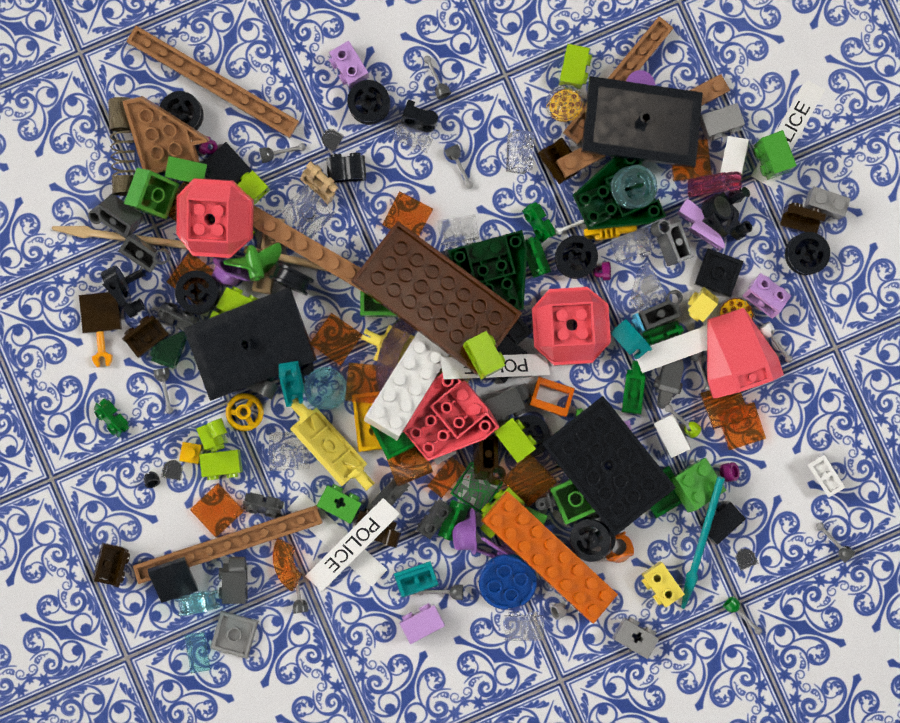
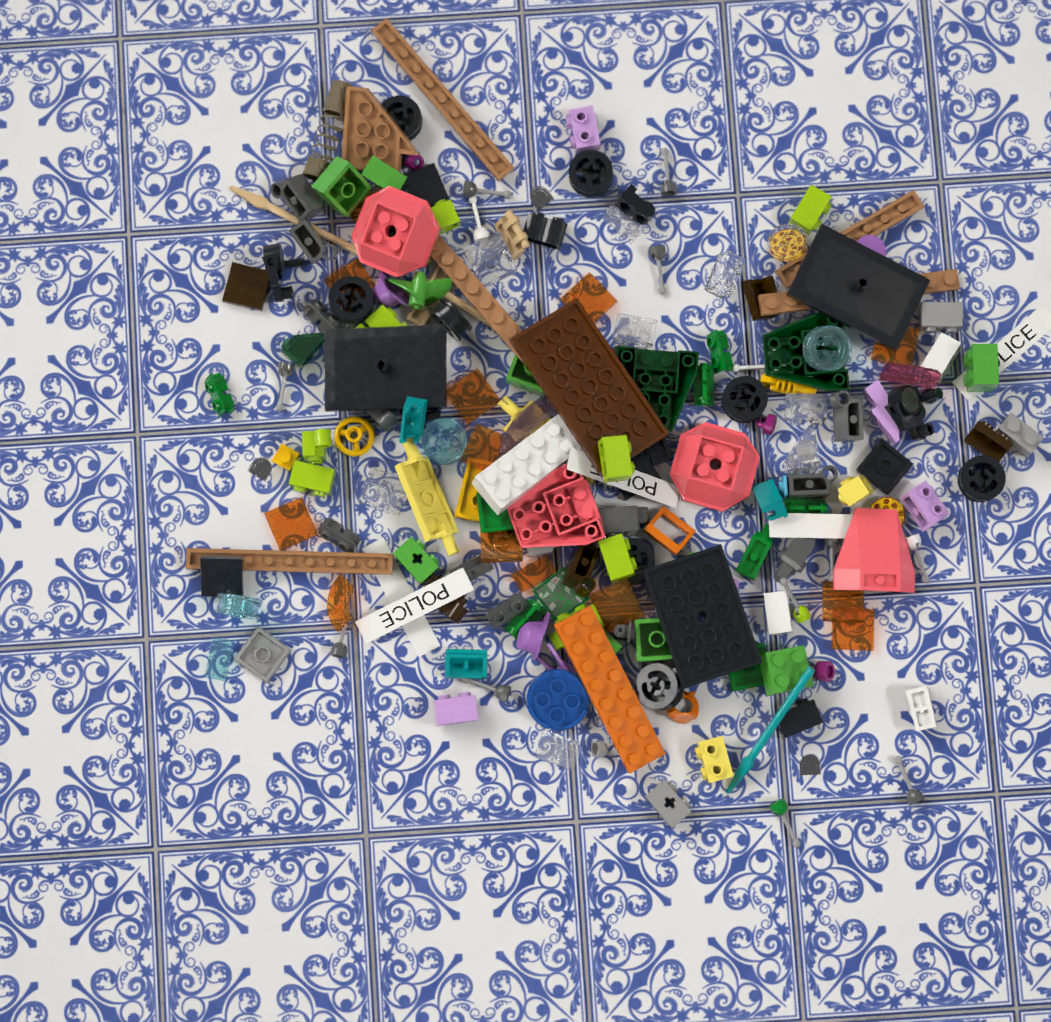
camera: 25 degrees right, 5 degrees down
light orange bar [92,331,113,367] -> none
dark brown bracket [92,542,130,588] -> none
dark brown bracket [122,315,169,358] -> none
black hinge [144,471,160,488] -> none
dark grey hinge [219,557,248,604] -> none
none -> white hinge [469,196,491,244]

